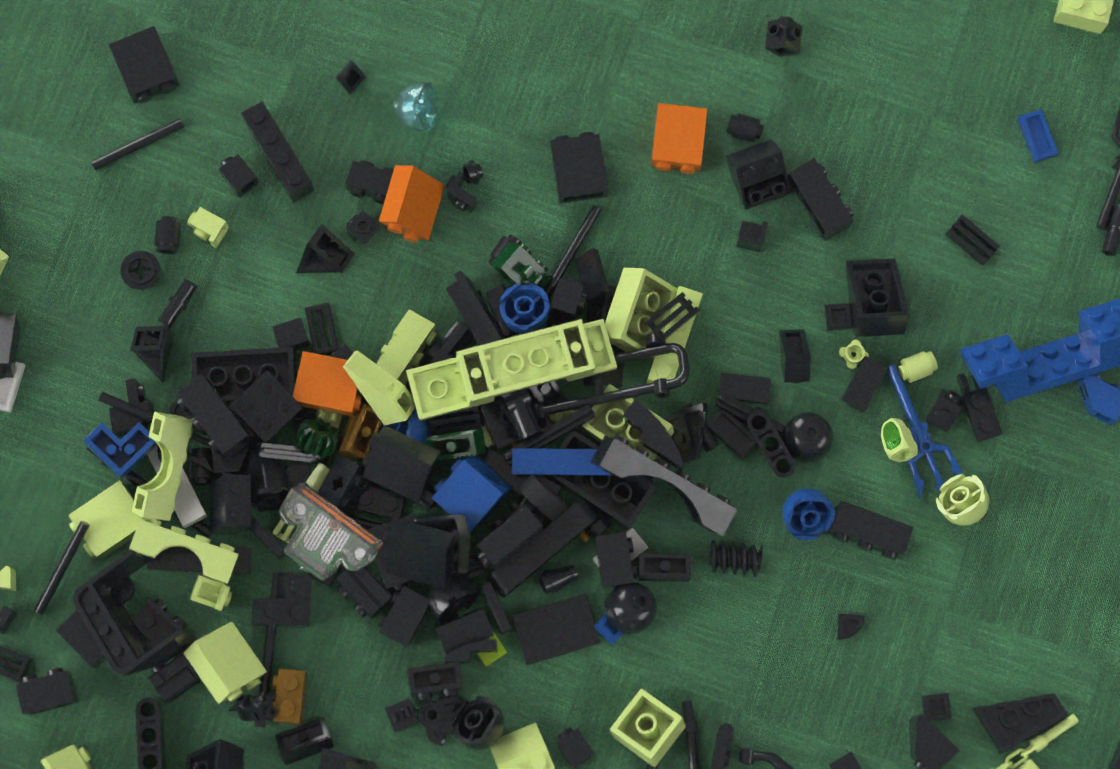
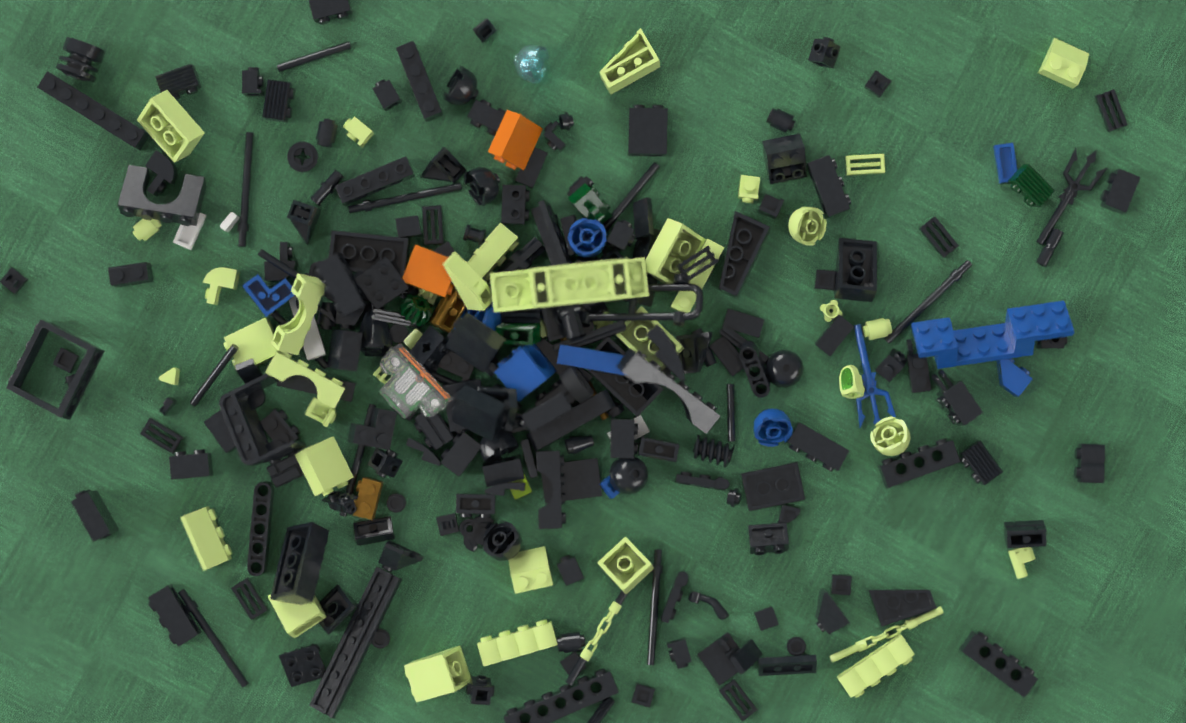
camera: 15 degrees right, 10 degrees up
black tile [249,515,286,560] -> none
black bracket [346,210,380,244] -> none
orange brick [651,103,707,174] -> none
black slope [779,329,811,384] -> none
none -> yellowish green brick [203,267,240,305]
none -> white tile [220,212,240,232]
none -> black tile [235,358,263,384]
none -> black bar [237,132,254,247]
none -> black brick [242,67,264,96]
none -> black brick [262,79,295,123]
none -> black brick [335,156,415,206]
none -> black bar [348,183,462,213]
none -> black brick [367,448,403,478]
none -> black plate [387,493,406,513]
none -> black slope [406,438,441,466]
none -> black cylinder [443,66,479,105]
none -> black bush [463,225,486,246]
none -> black cylinder [464,167,500,206]
none -> black brick [501,185,530,226]
none -> black tile [515,147,548,188]
none -> black arch [536,451,566,529]
none -> yellowish green wedge [600,28,660,95]
none -> black hinge [675,471,730,490]
none -> black wedge [719,211,770,299]
none -> black bar [726,384,736,442]
none -> black plate [727,488,742,508]
none -> yellowish green bracket [738,175,760,203]
none -> black tile [741,462,805,511]
none -> black bracket [748,522,789,556]
none -> yellowish green cylinder [788,207,827,246]
none -> yellowish green tile [845,154,885,176]
none -> black tile [864,70,891,98]
none -> black brick [878,438,961,488]
none -> black bar [884,260,972,344]
none -> black brick [931,369,983,426]
none -> black brick [959,440,1003,485]
none -> dark green brick [1008,164,1055,207]

